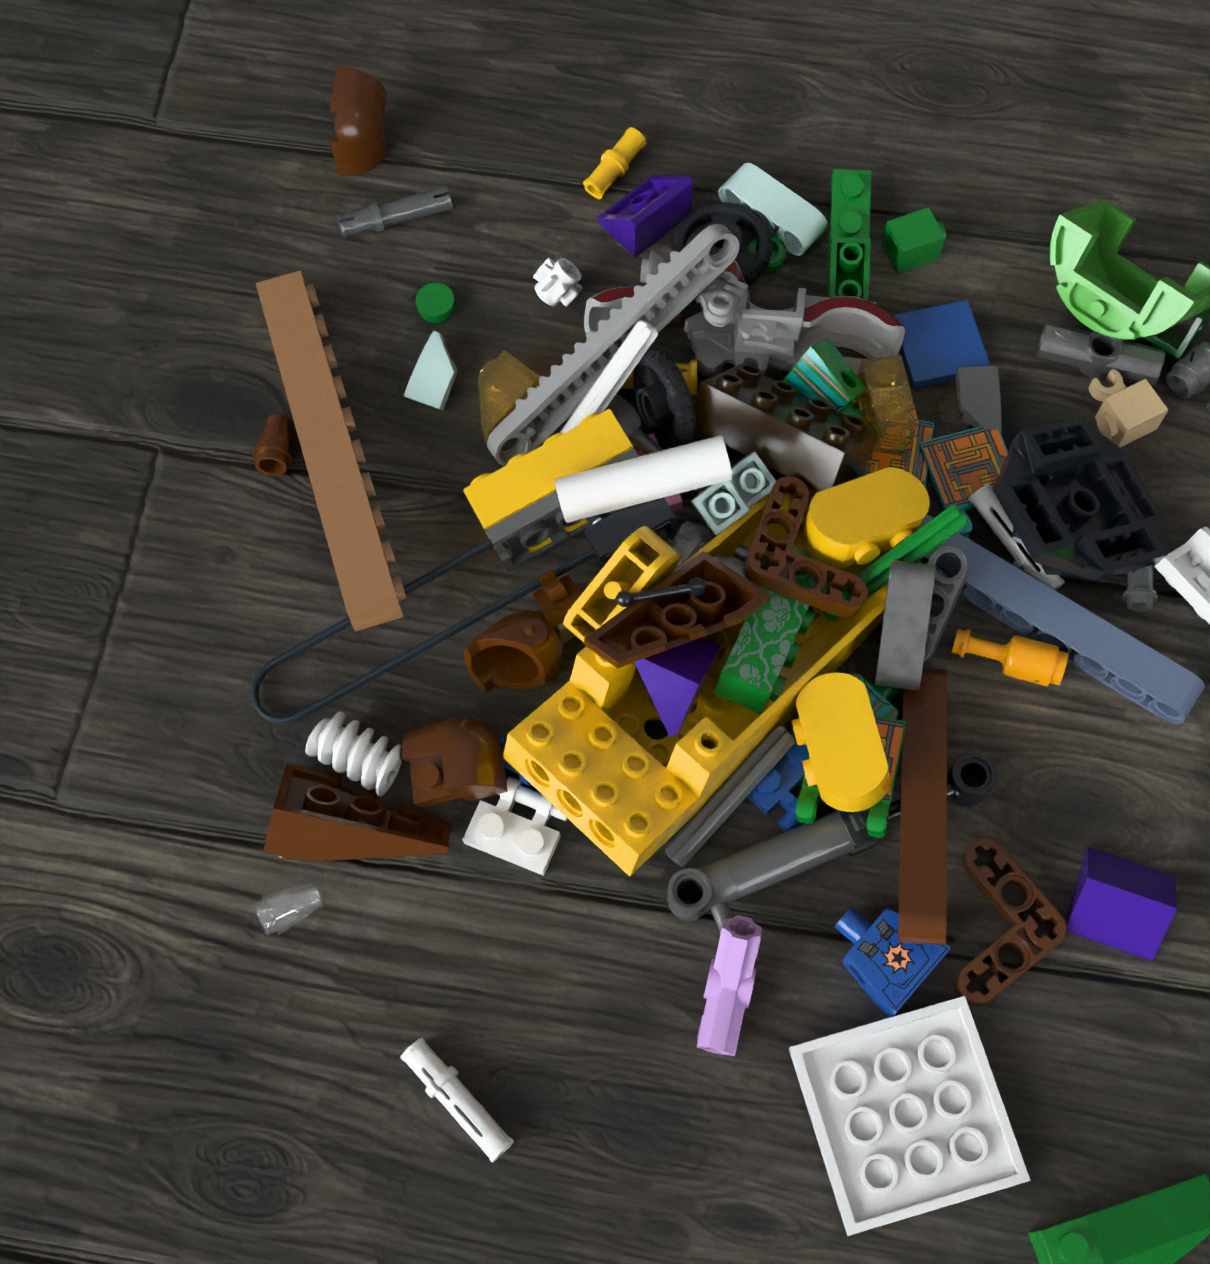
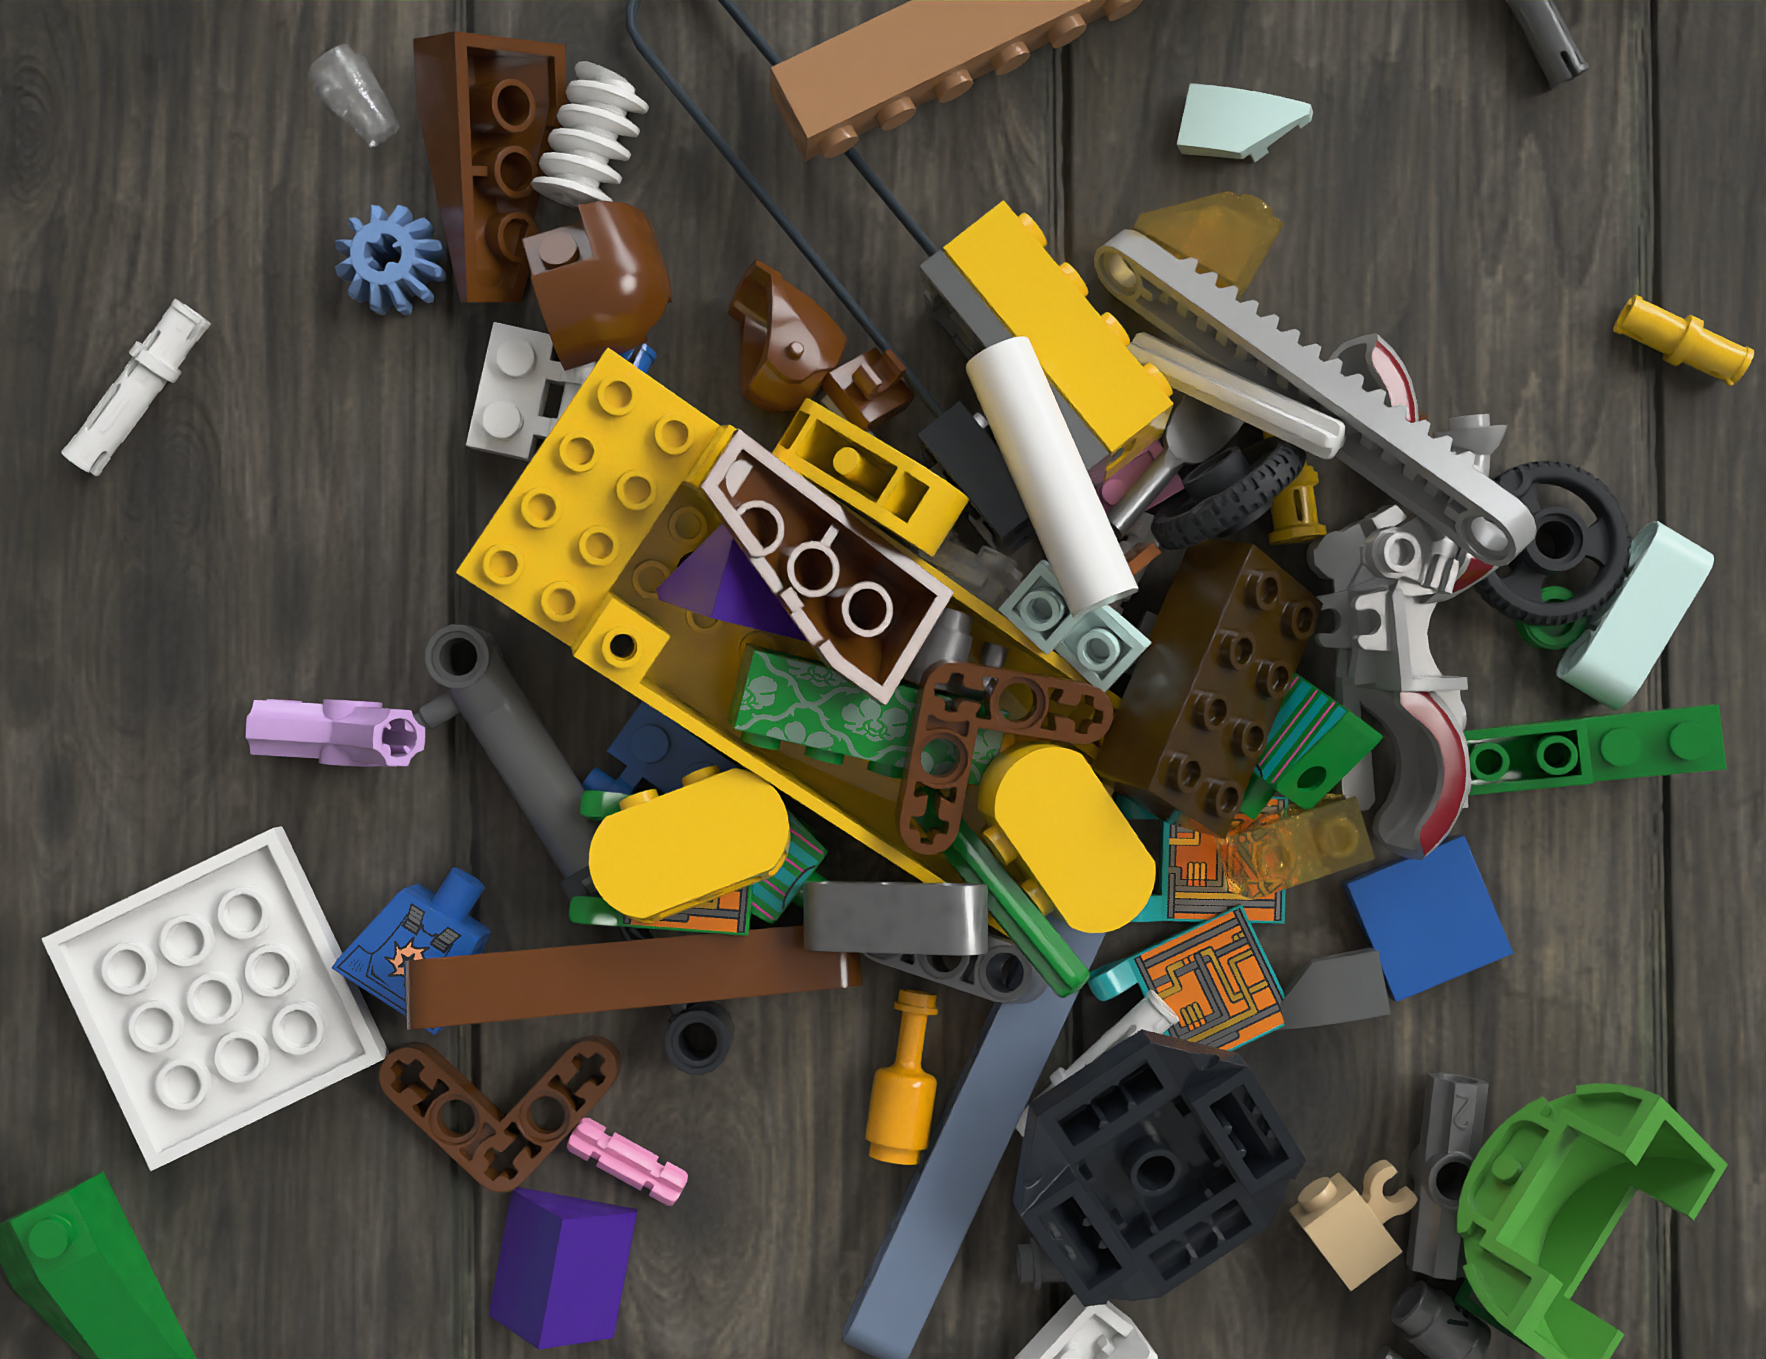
camera: 75 degrees right, 20 degrees up
green tile [416,283,456,323] -> none
white gear [533,258,582,307] -> none
dark purple slope [596,175,693,258] -> none
black hinge [616,577,706,607] -> none
dark grey axle [665,725,796,867] -> none
green brick [882,207,946,274] -> none
none -> medium blue gear [335,205,447,315]
none -> bright pink axle [567,1117,688,1206]

